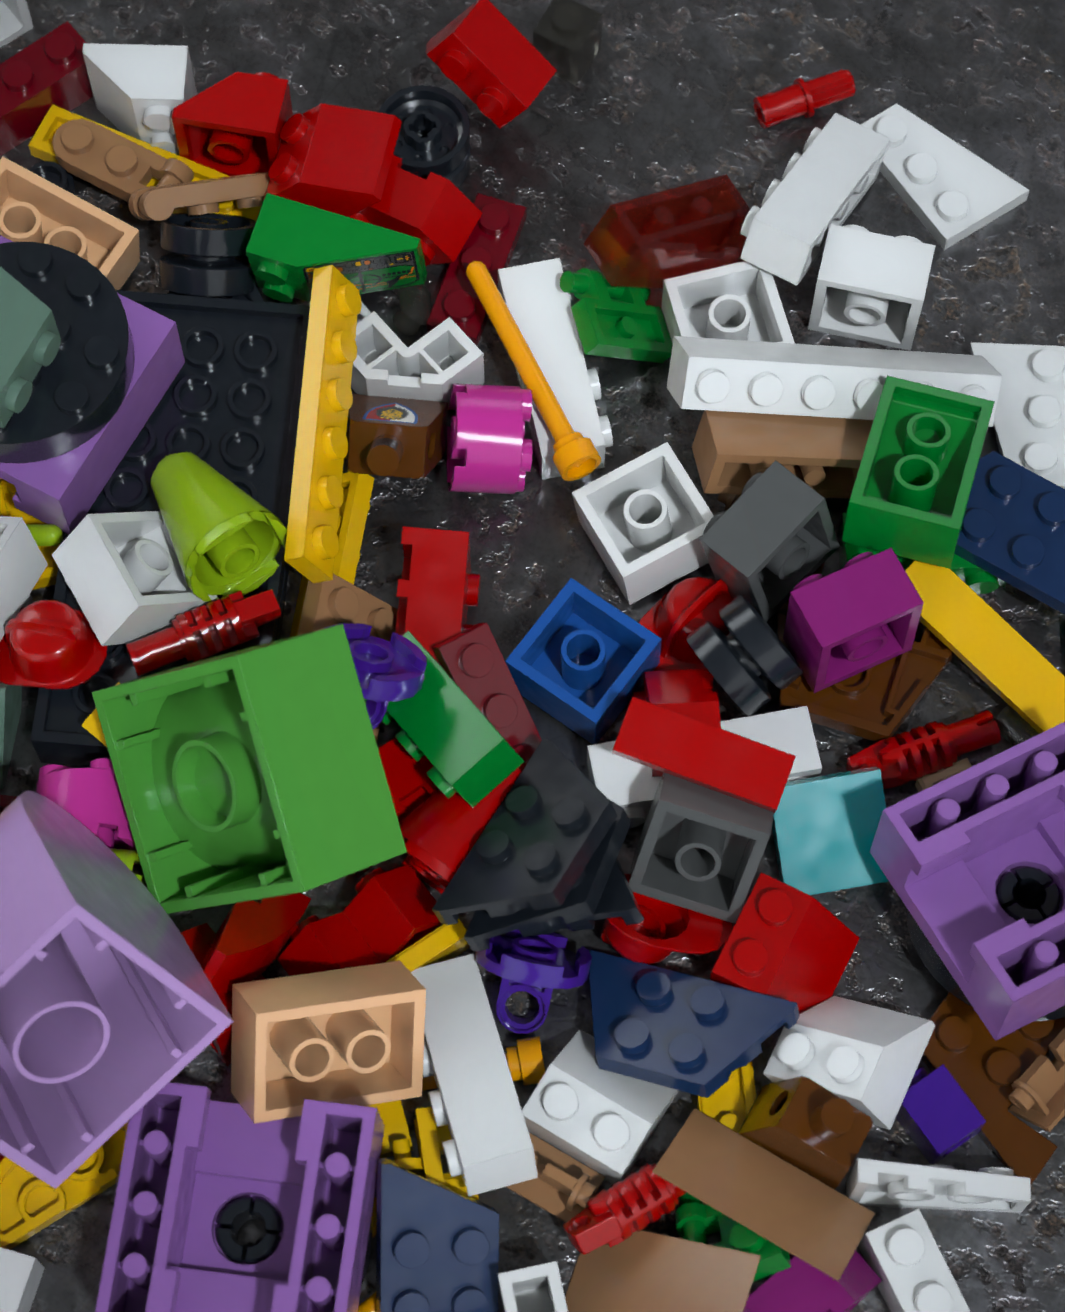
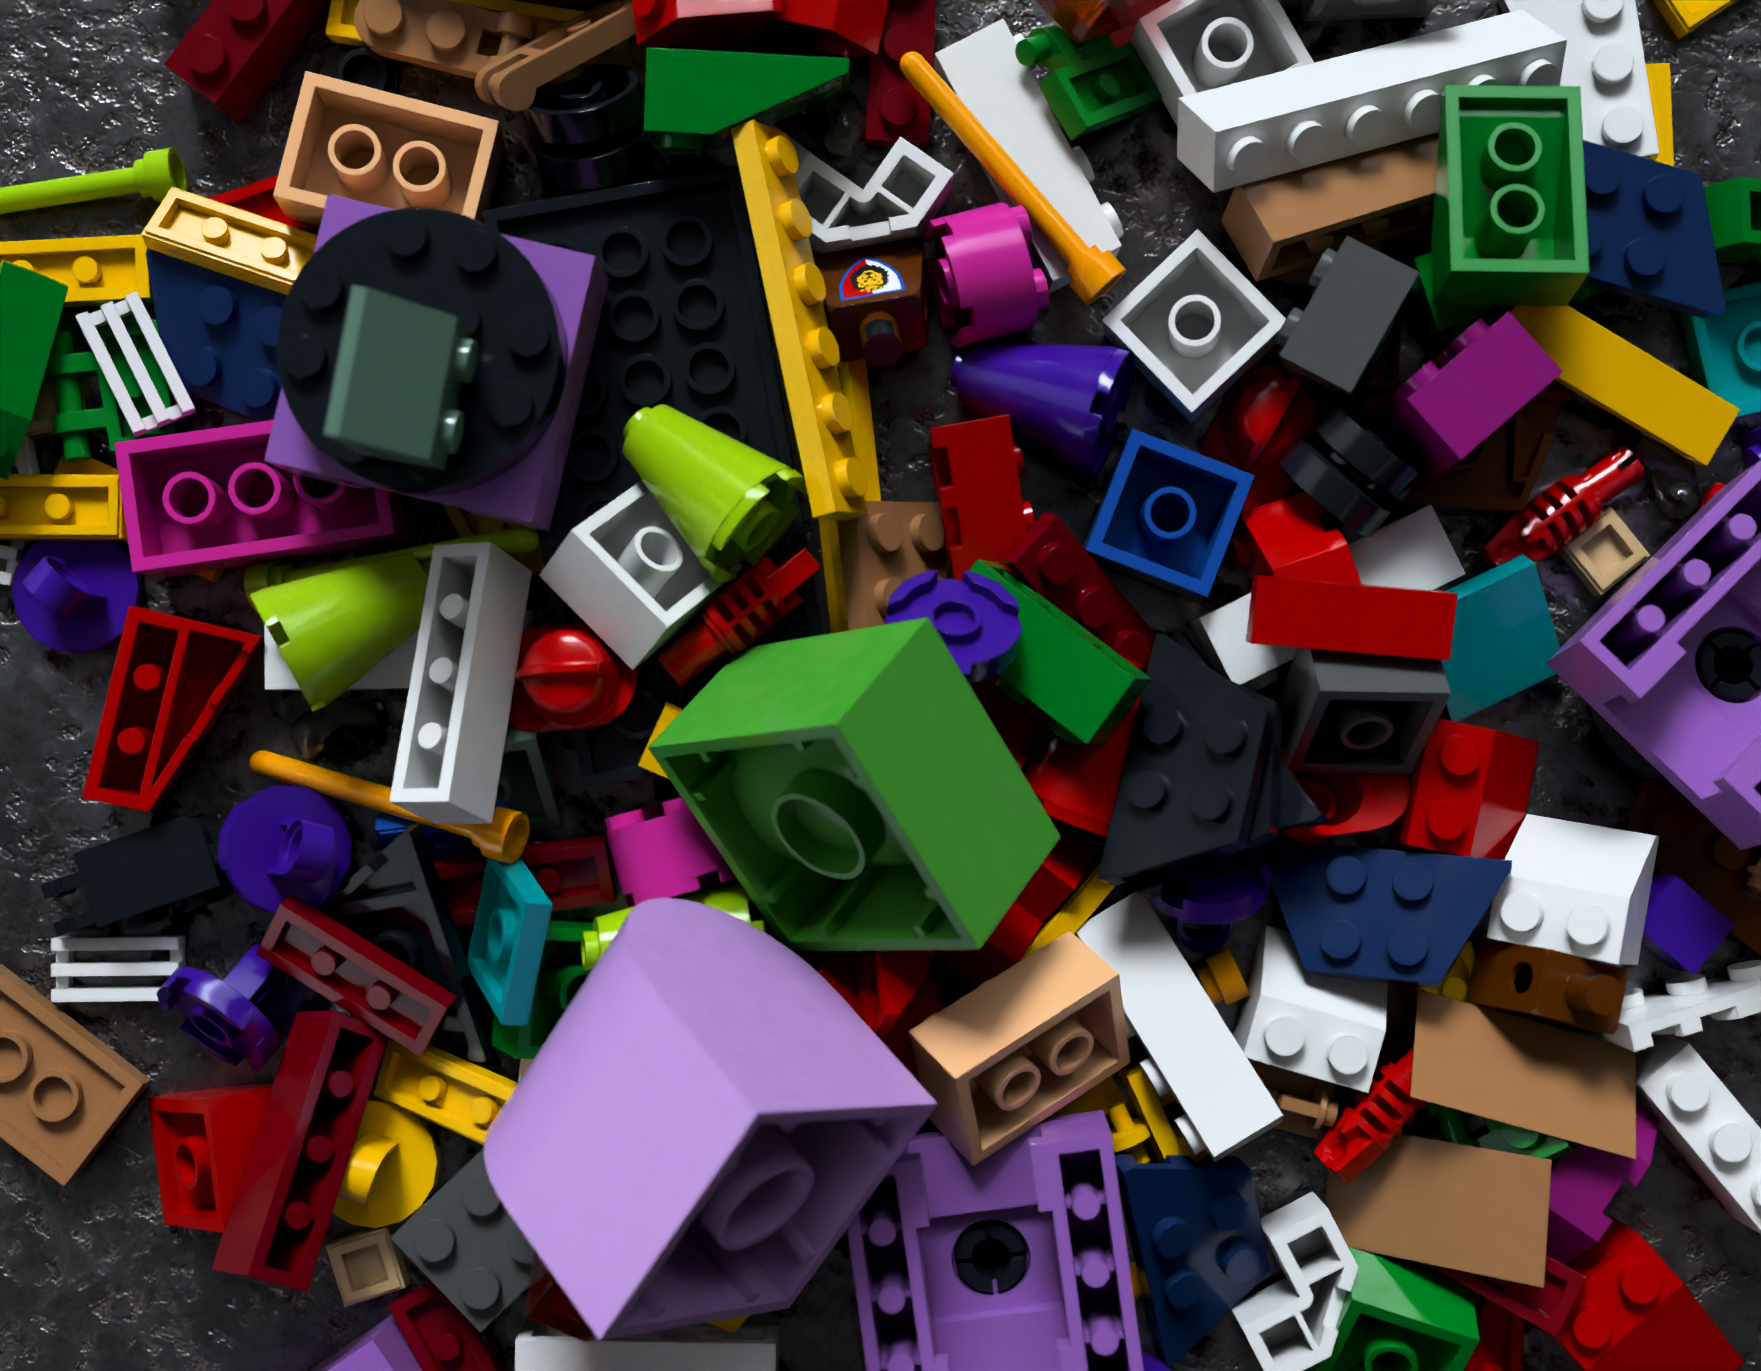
camera: 15 degrees left, 20 degrees up
none -> dark purple cone [950,341,1135,474]

